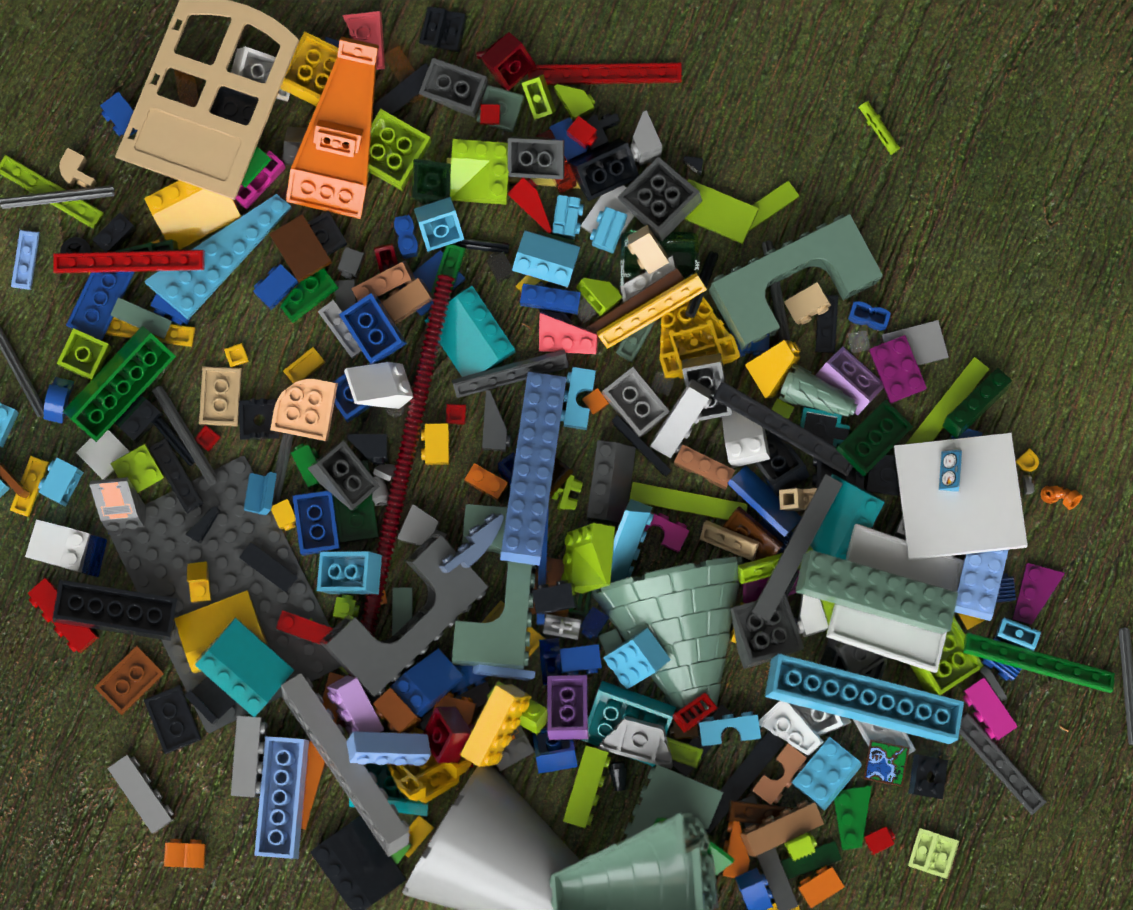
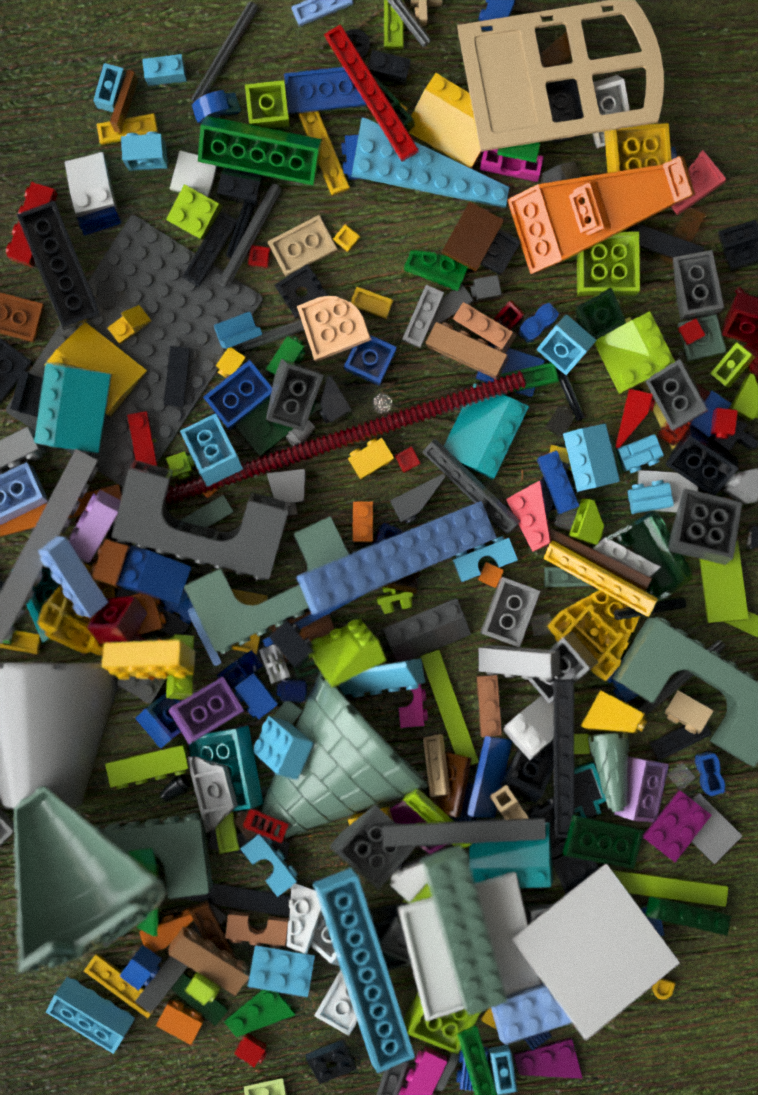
camera: 60 degrees right, 5 degrees up
dark grey slope [90,477,146,531] -> none
sand green tile [110,298,172,339] -> none
black slope [185,506,220,543] -> none
blue brick [253,264,299,310] -> none
blue brick [339,293,407,364] -> none
white slope [344,362,413,409] -> none
light grey tile [373,464,396,482] -> none
sand blue slope [439,513,504,573] -> none
black tile [612,415,671,477] -> none
brick [627,225,669,274] -> none
tile [863,740,910,787] -> none
slope [939,450,962,492] -> none
light grey tile [1022,475,1034,495] -> none
orange arm [1040,486,1082,510] -> none

